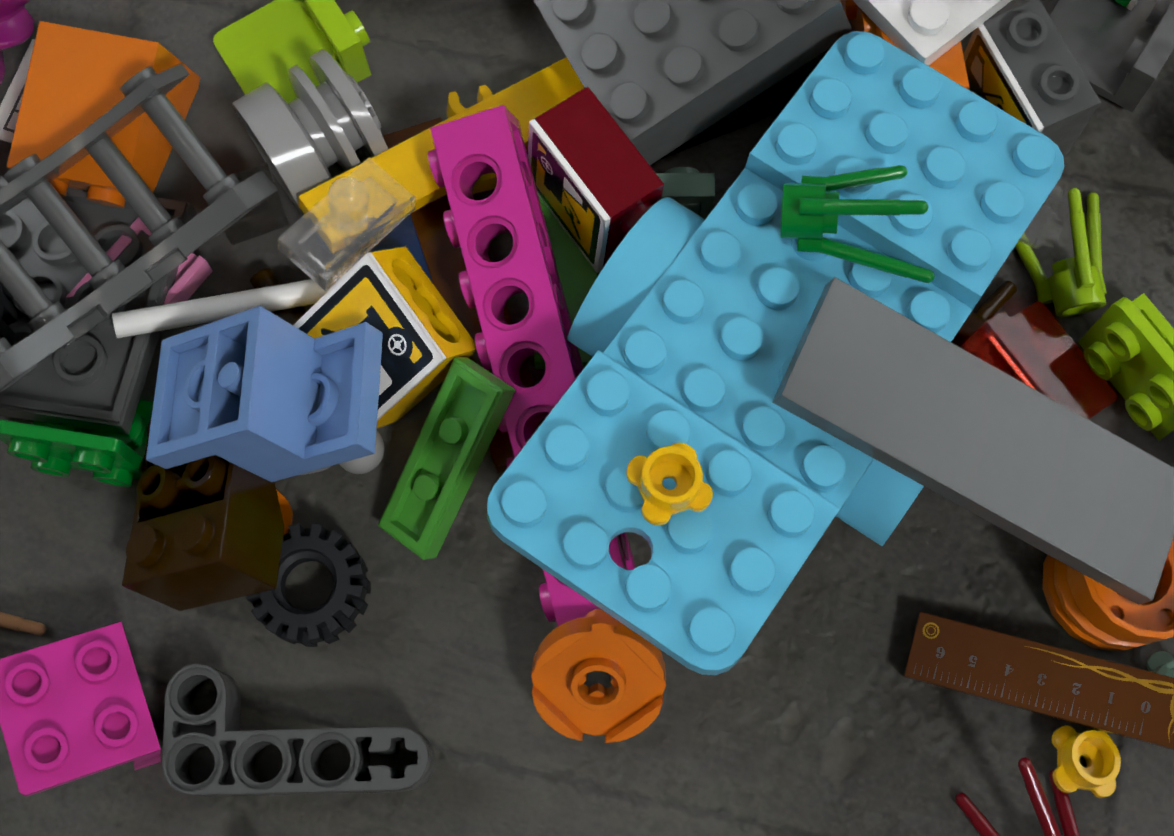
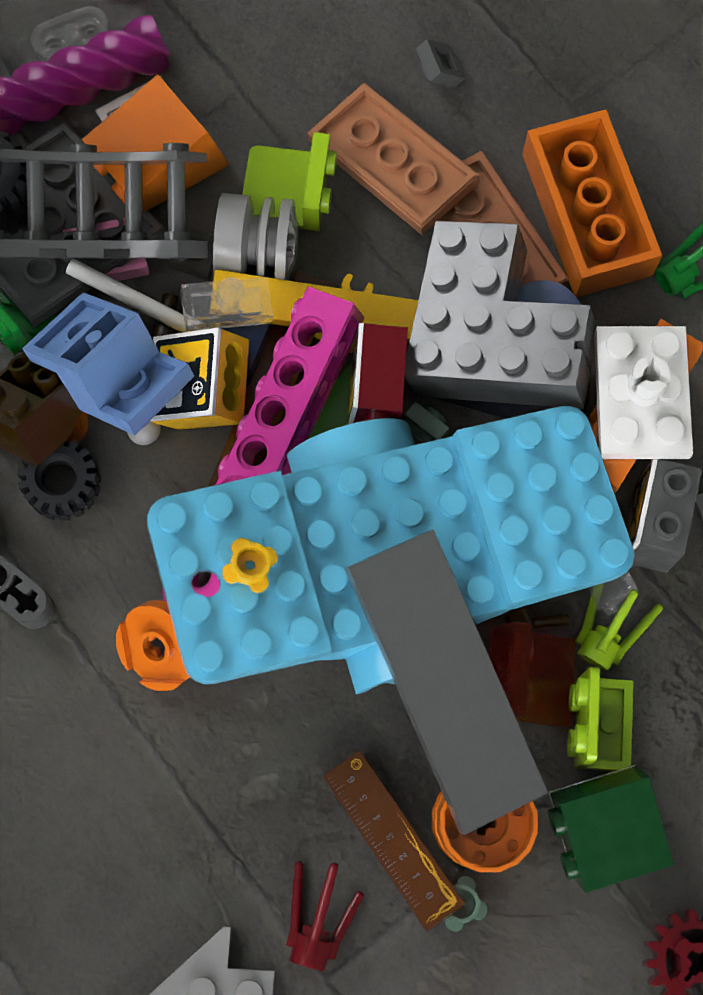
camera: 35 degrees right, 0 degrees up
bright green tile [377,357,516,560] -> none
green plant [781,165,935,283] -> none
yellow plate [1051,725,1121,798] -> none

